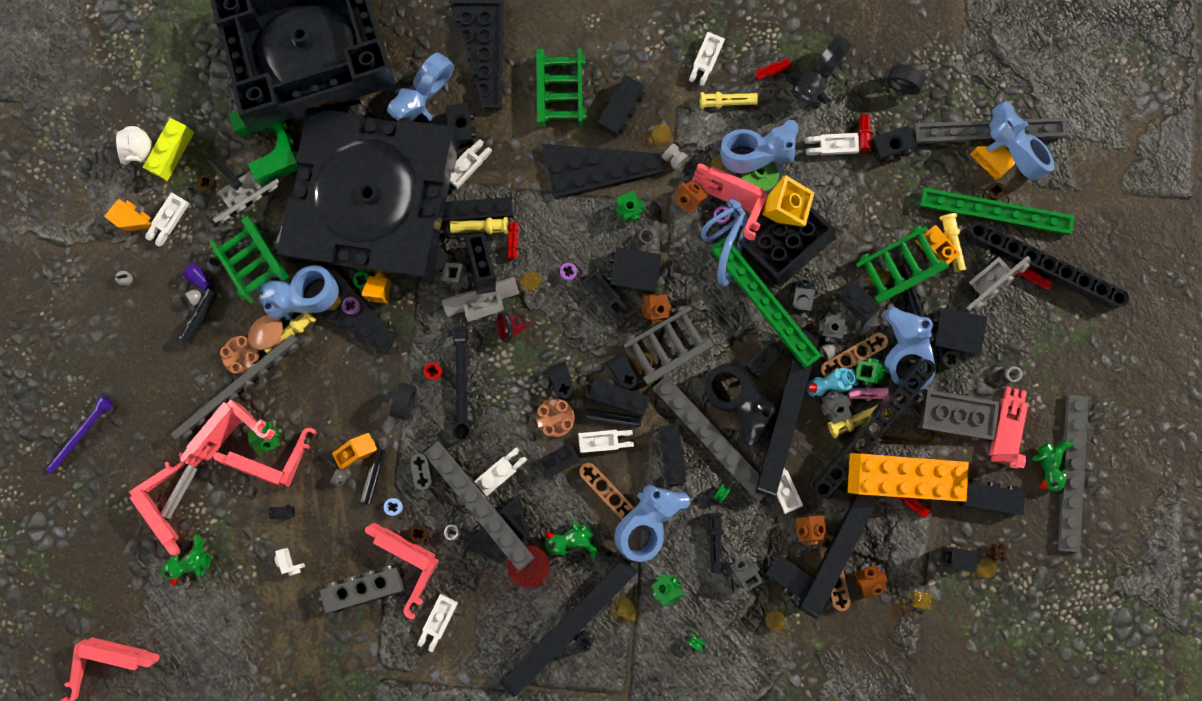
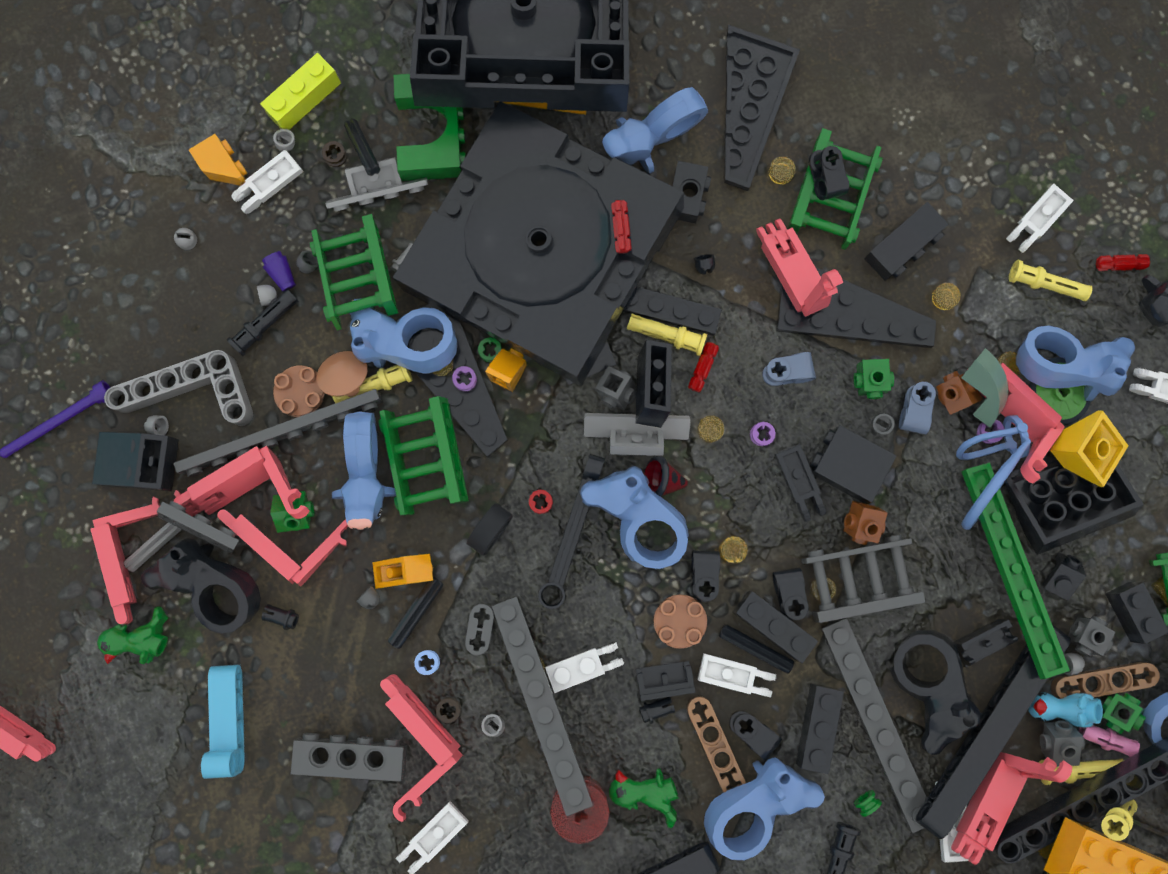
camera: 15 degrees right, 0 degrees up
white helmet [116,126,153,165] -> none
white bracket [275,548,305,576] -> none
white hinge [450,140,492,189] -> none
black wing [461,496,530,563] -> none
light grey wheel [662,144,688,170] -> none
none -> black slope [92,432,179,492]
none -> light grey beam [104,350,253,426]
none -> black animal [141,538,261,634]
none -> light grey hinge [144,415,169,435]
none -> dark grey plate [157,501,239,554]
none -> medium azure beam [201,665,245,779]
none -> light grey hinge [273,129,295,152]
none -> medium blue animal [332,412,396,530]
none -> green fence [379,396,469,515]
none -> medium blue animal [580,466,689,569]
none -> red axle [611,200,632,253]
none -> black pin [639,697,675,724]
none -> black hinge [694,254,715,275]
none -> clear yellow wheel [719,536,748,563]
none -> black piece [729,711,783,761]
none -> coral hinge [756,219,843,317]
none -> sand blue piece [762,352,816,386]
none -> clear yellow tile [769,157,796,184]
none -> black piece [808,146,849,201]
none -> sand blue piece [899,382,936,435]
none -> coral hinge [951,752,1072,865]
none -> sand green brick [961,348,1008,427]
none -> light yellow pin [1101,799,1138,841]

